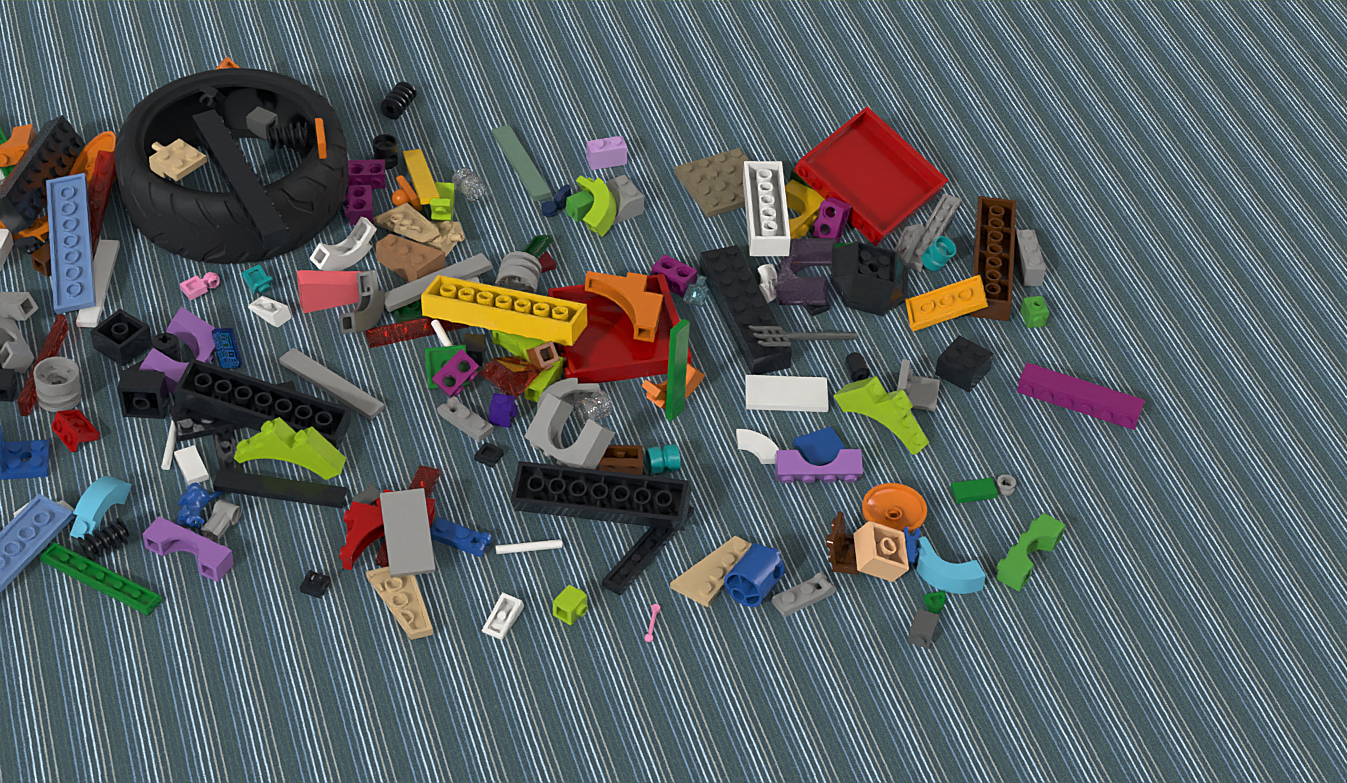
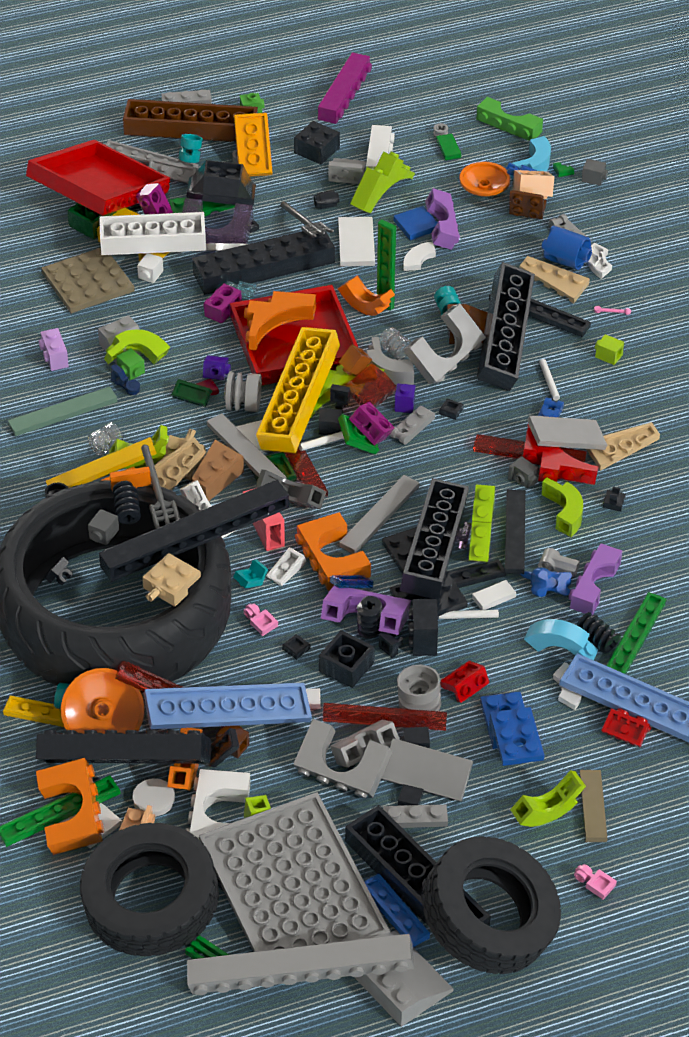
camera: 90 degrees left, 0 degrees up
white slope [482,592,524,640] -> none
none -> white brick [137,253,163,283]
none -> dark grey piece [141,445,180,529]
none -> dark purple brick [203,355,231,380]
none -> black tile [282,634,311,660]
none -> orange arch [295,512,371,591]
none -> black plate [330,384,350,414]
none -> white brick [366,125,395,169]
none -> lime arch [541,478,583,537]
none -> white tile [588,243,612,279]

